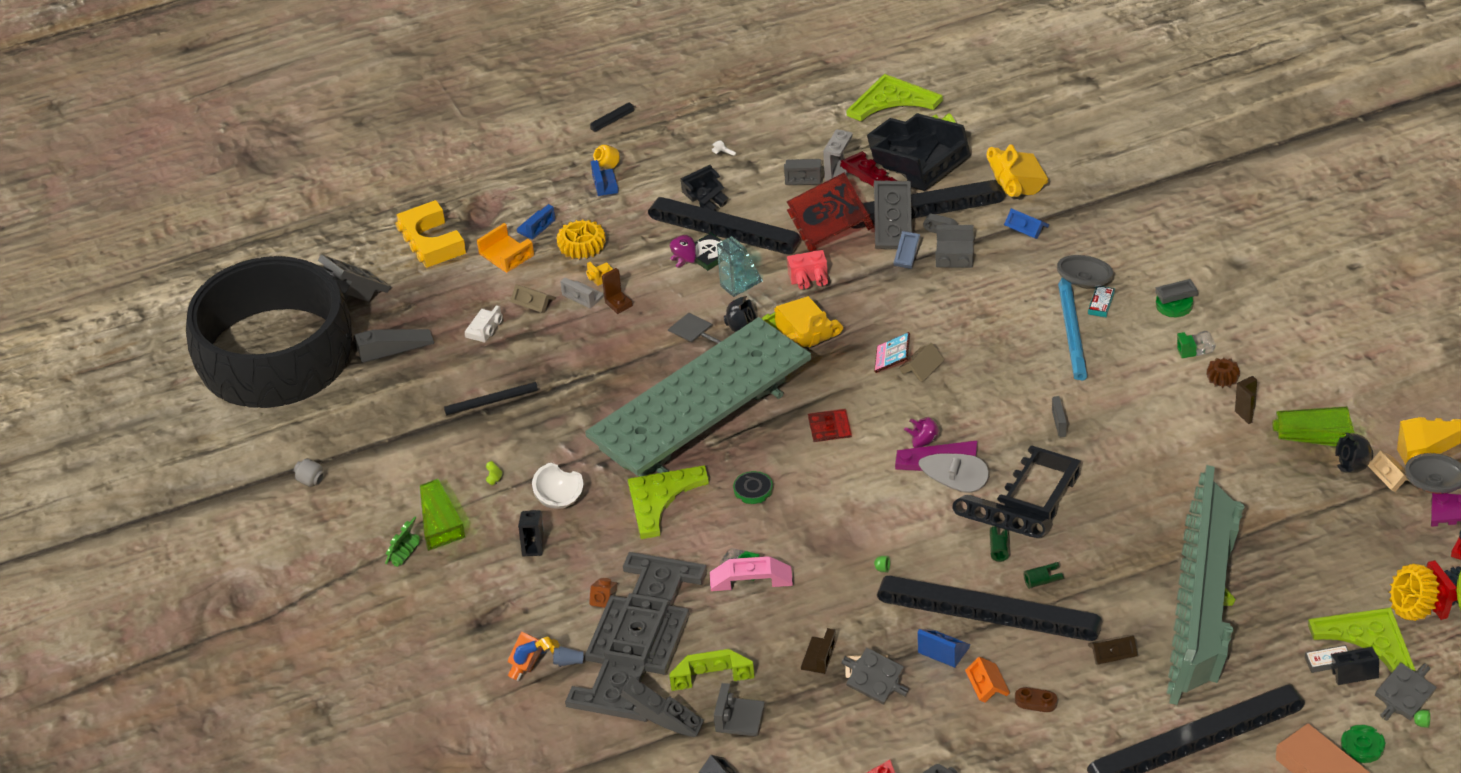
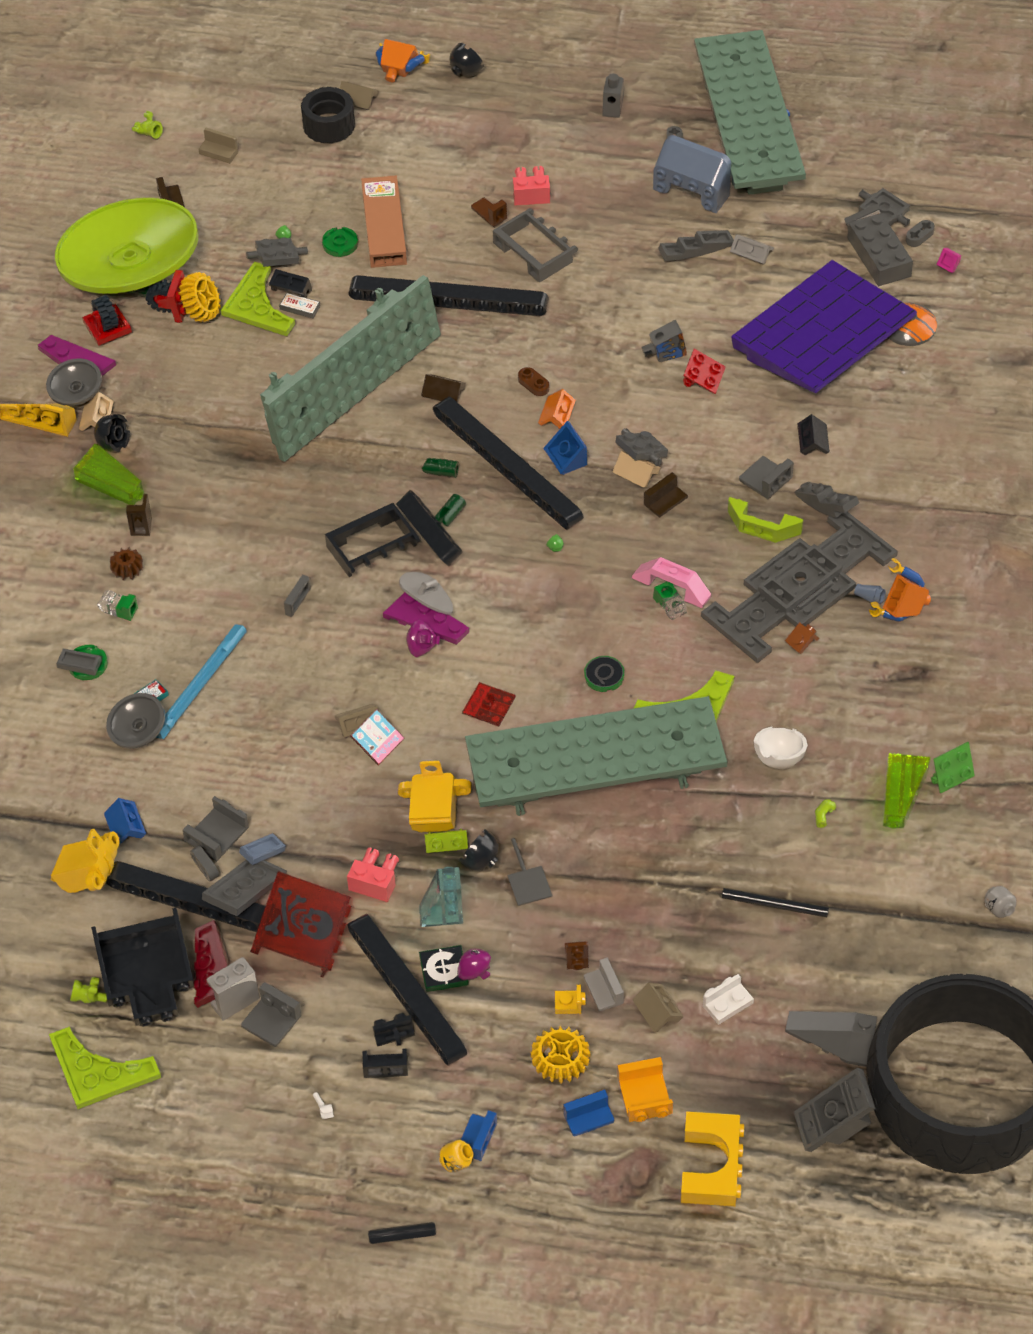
camera: 150 degrees left, 10 degrees up
black torso [518,510,544,557] -> none

